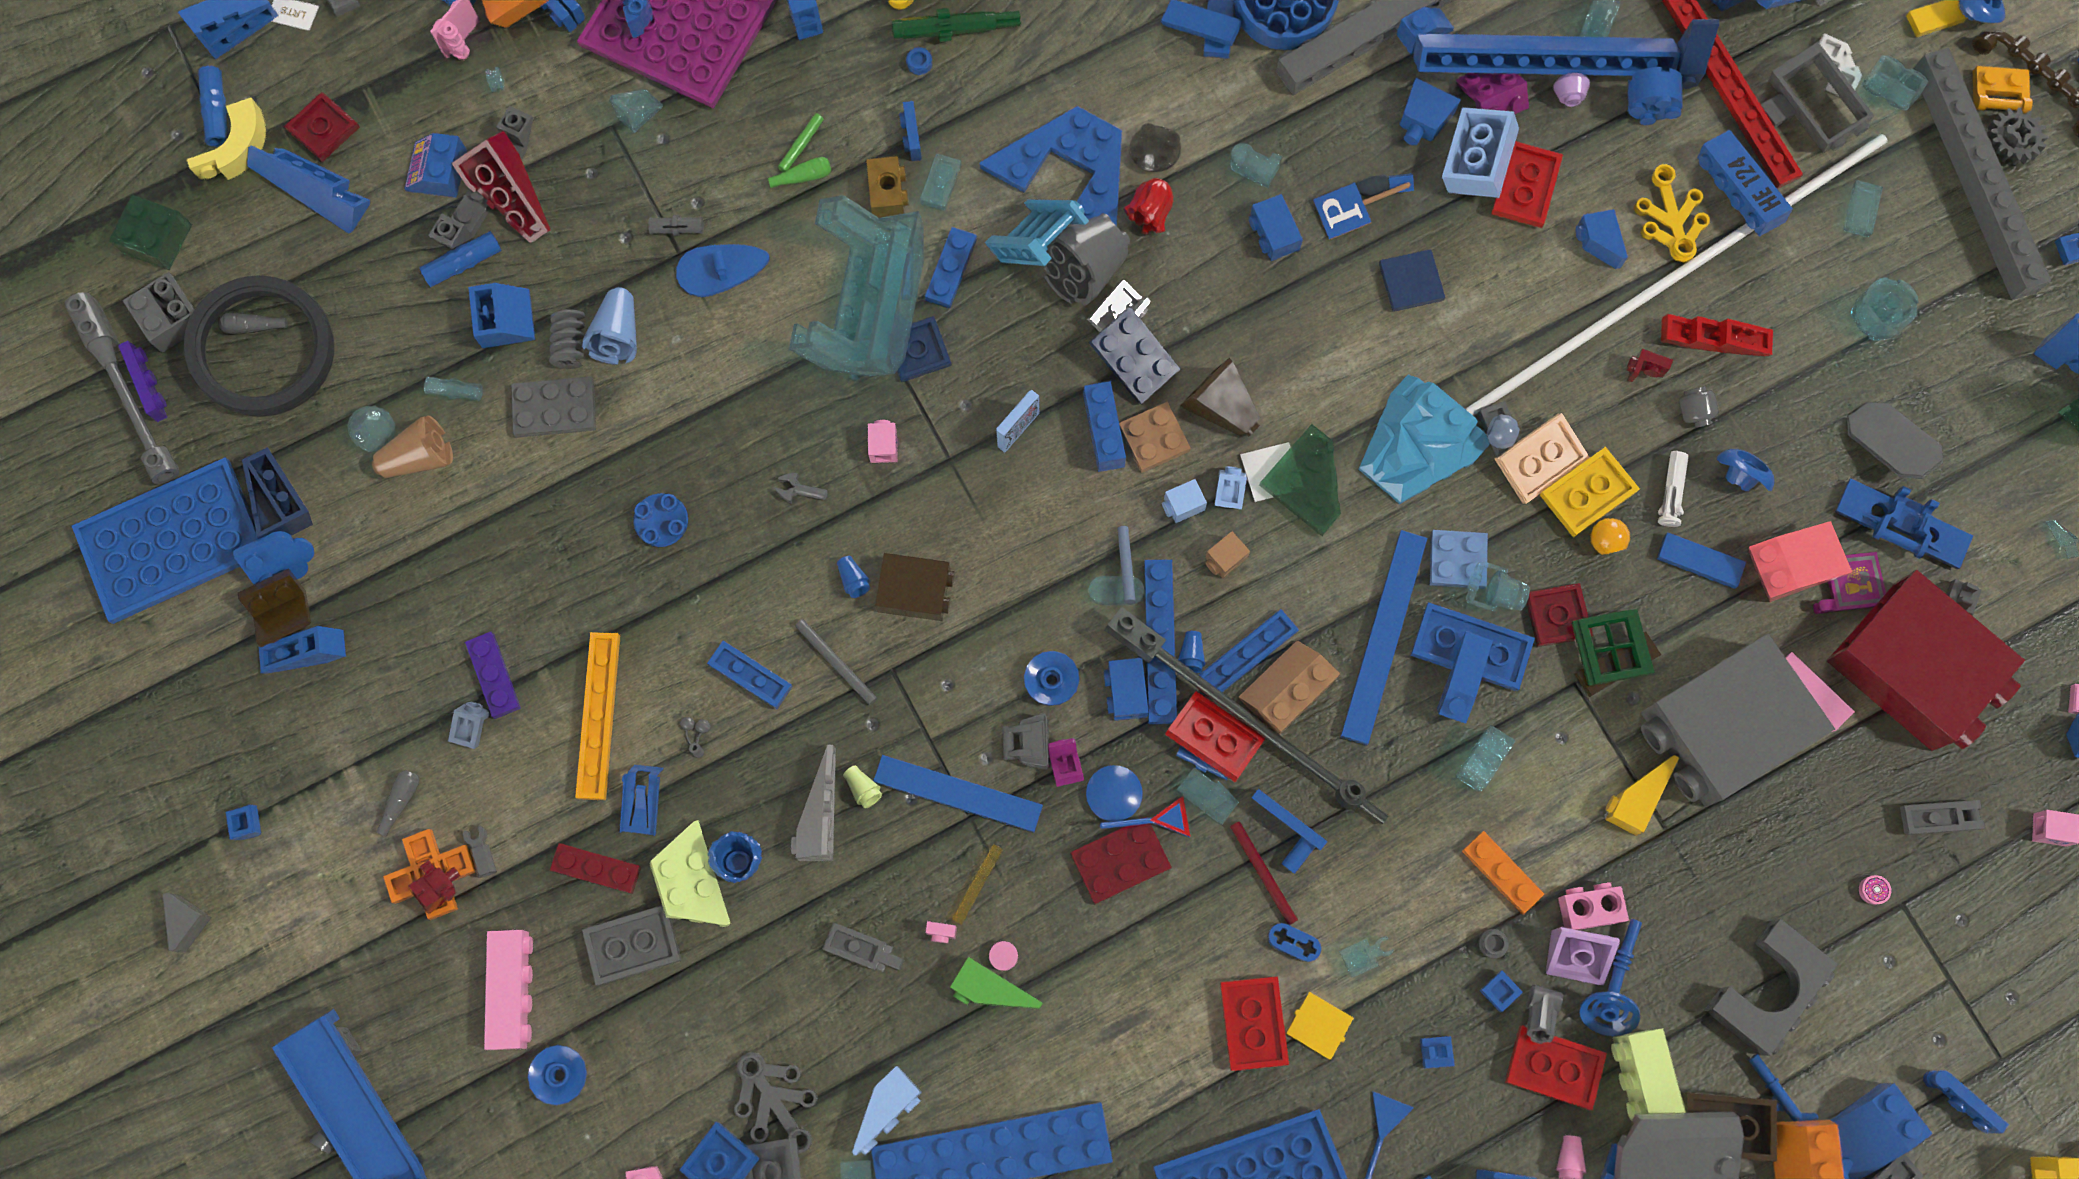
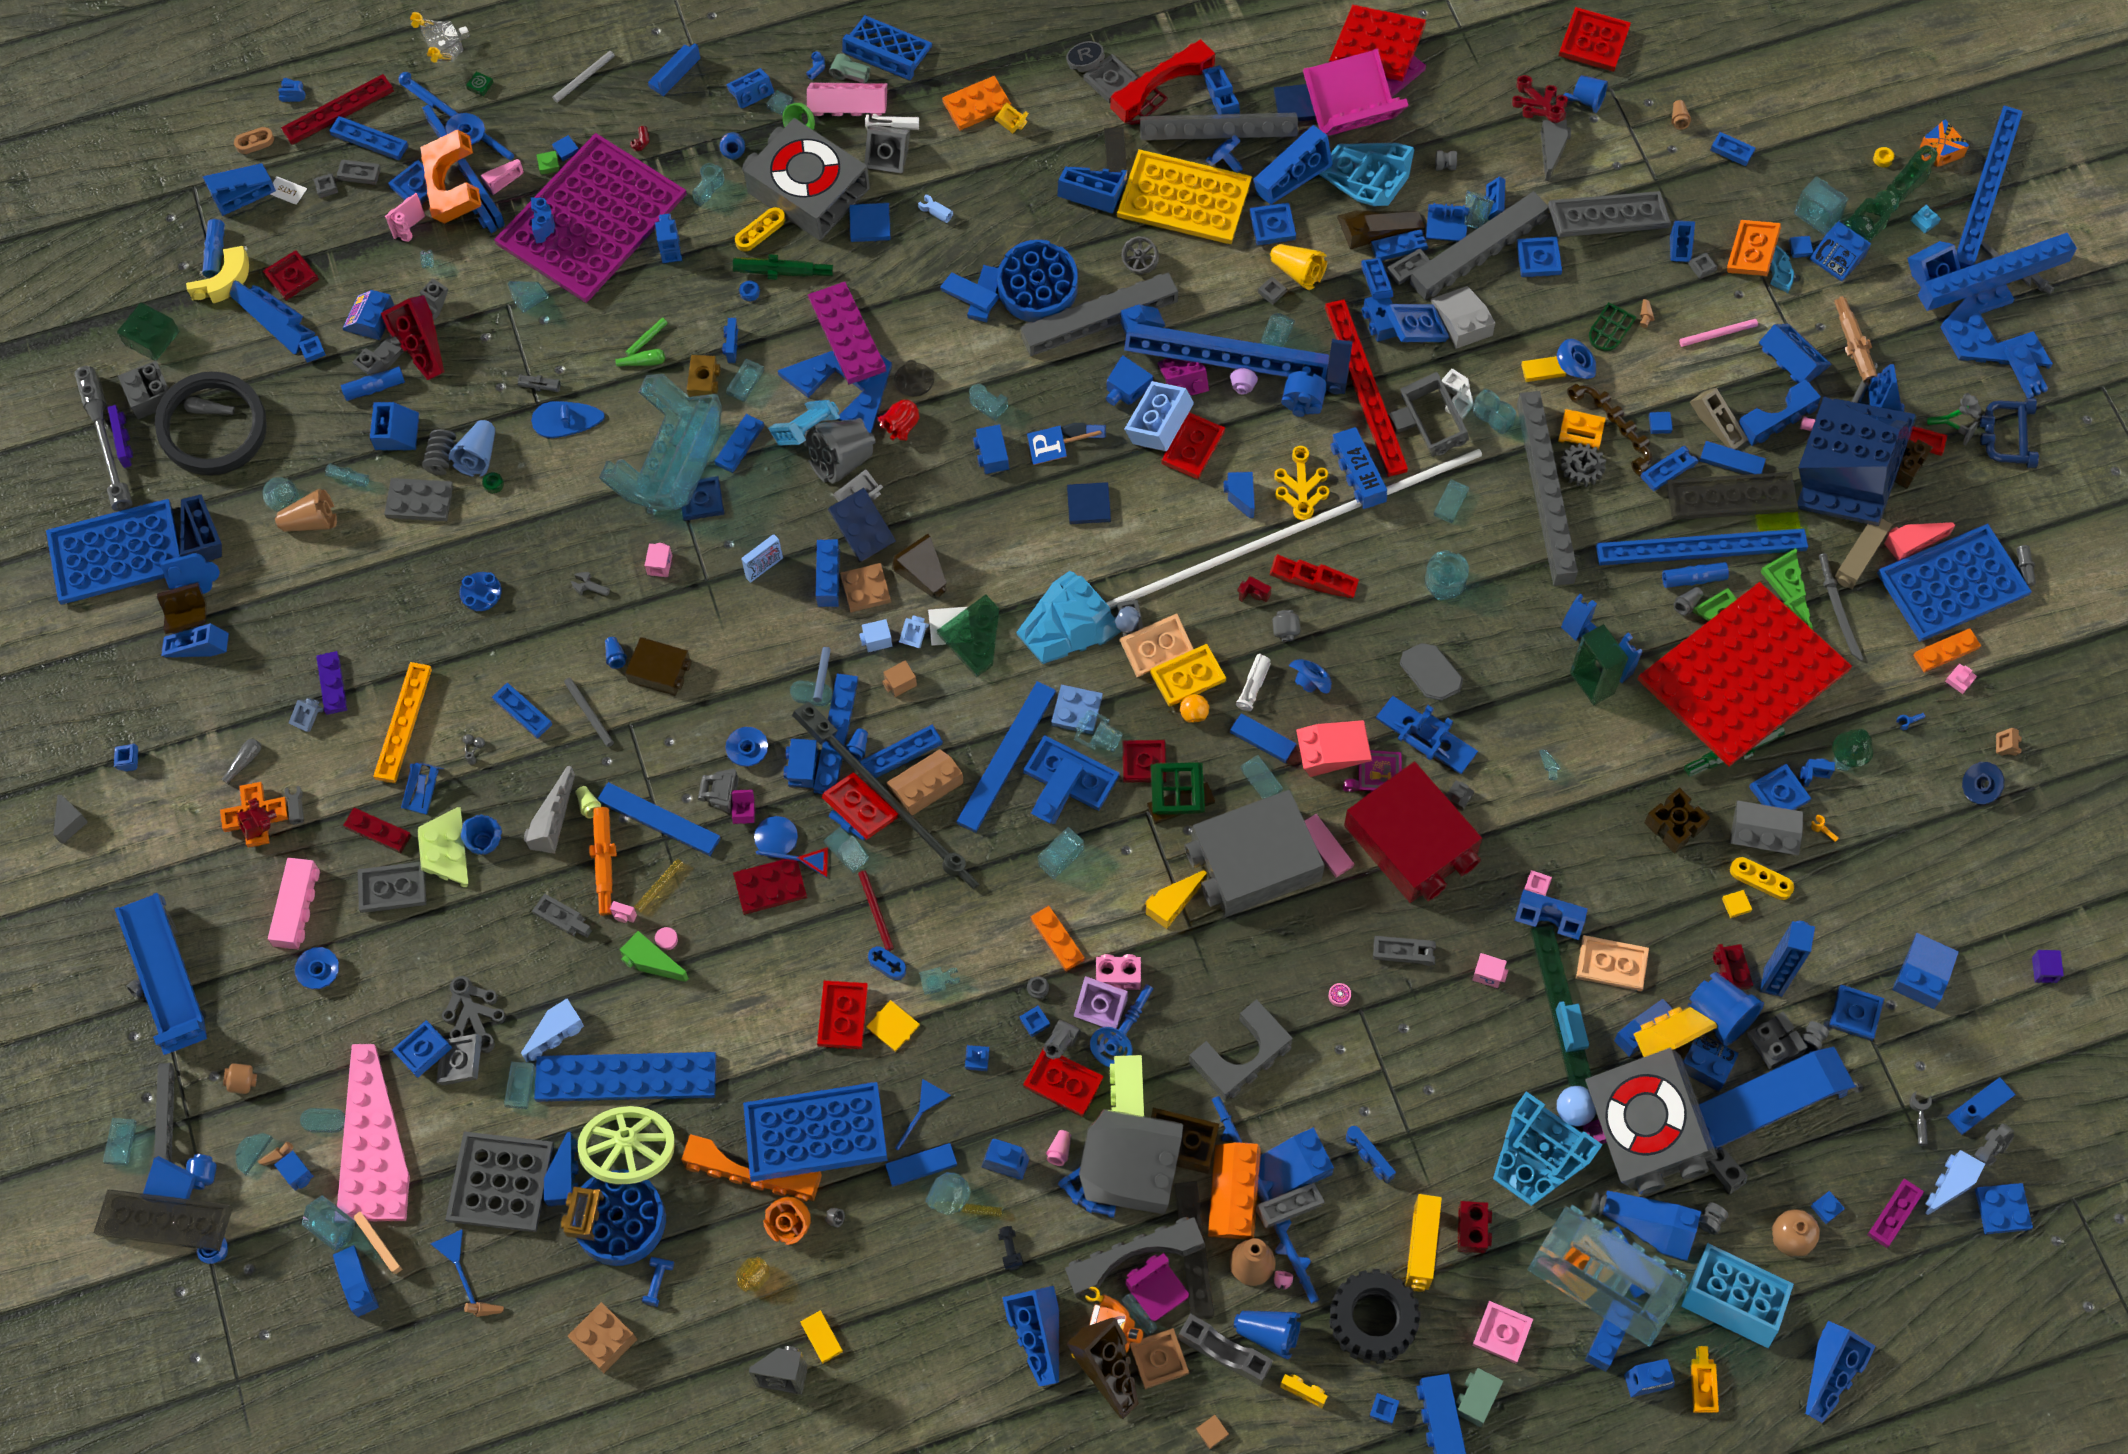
camera: 10 degrees right, 10 degrees down
blue piece [1252,789,1327,874] -> none
none -> blue plate [299,336,326,363]
none -> dark green tile [482,472,504,494]
none -> orange piece [589,807,616,916]
none -> magenta plate [808,282,886,385]
none -> clear light blue tile [1240,755,1283,799]

